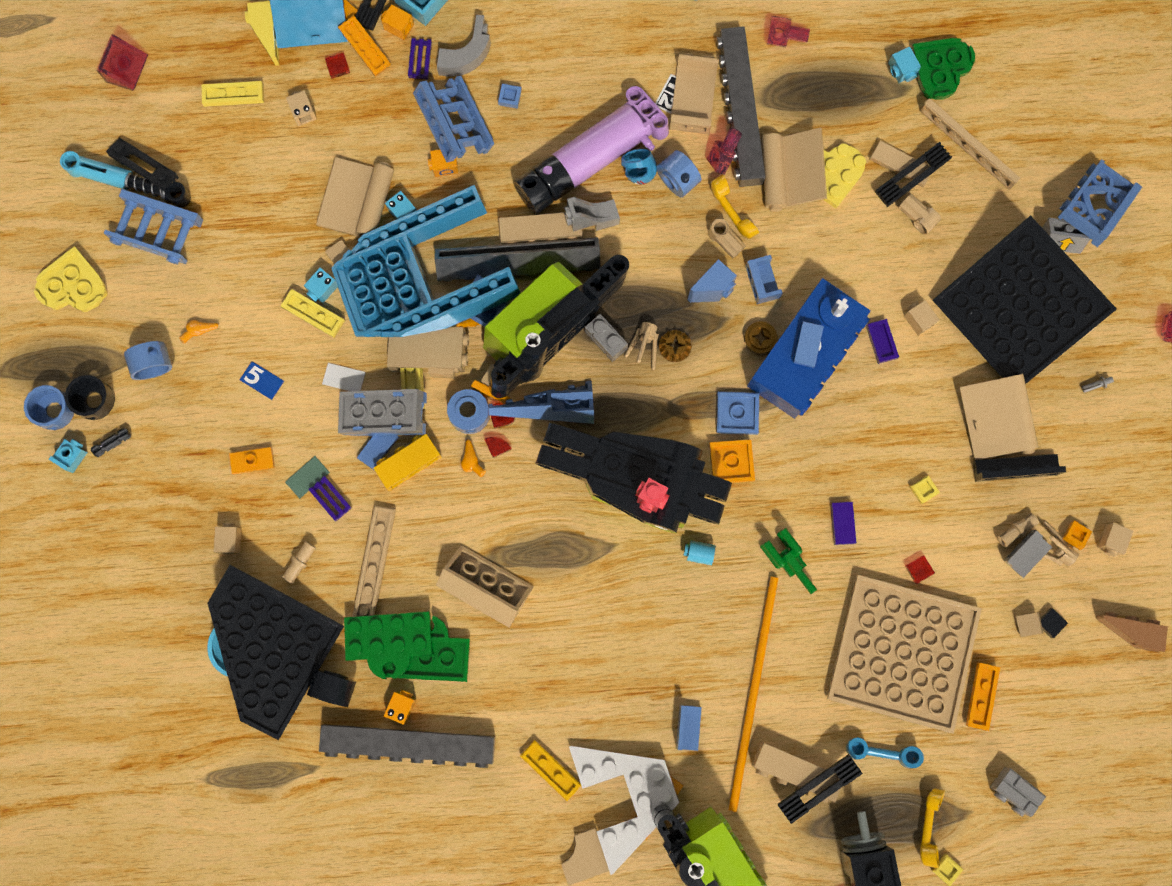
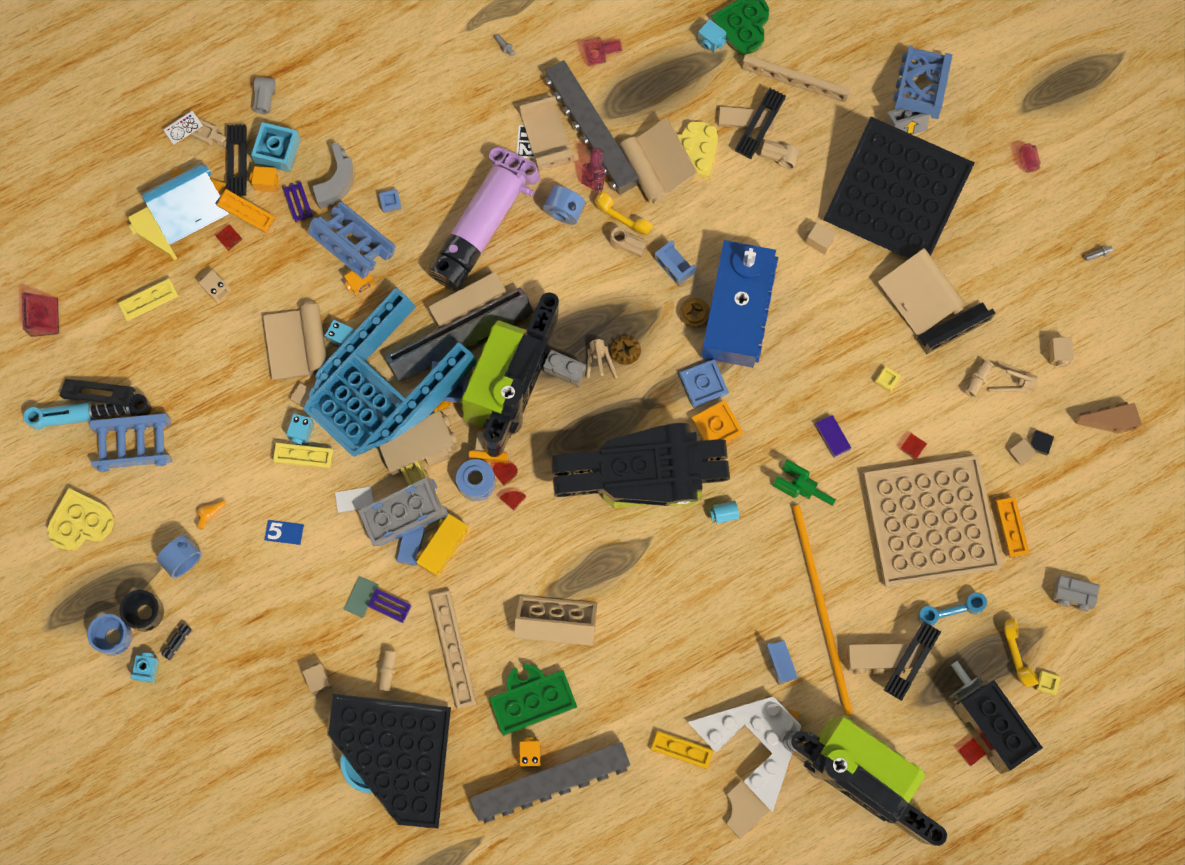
camera: 20 degrees left, 5 degrees down
light orange plate [229,447,275,475] -> none
black piece [307,669,356,707] -> none
green plate [344,611,432,679] -> none
light orange animal [461,439,486,477] -> none
medium blue wedge [489,381,594,424] -> none
light grey arch [564,197,620,231] -> none
dark azure helmet [621,149,657,185] -> none
coral brick [636,478,670,513] -> none
medium blue slope [687,259,737,303] -> none
medium blue tile [793,321,824,368] -> none
dark purple tile [866,319,899,364] -> none
light grey panel [1003,530,1052,578] -> none
light orange tile [1062,520,1092,550] -> none
light grey piece [1082,376,1114,393] -> none

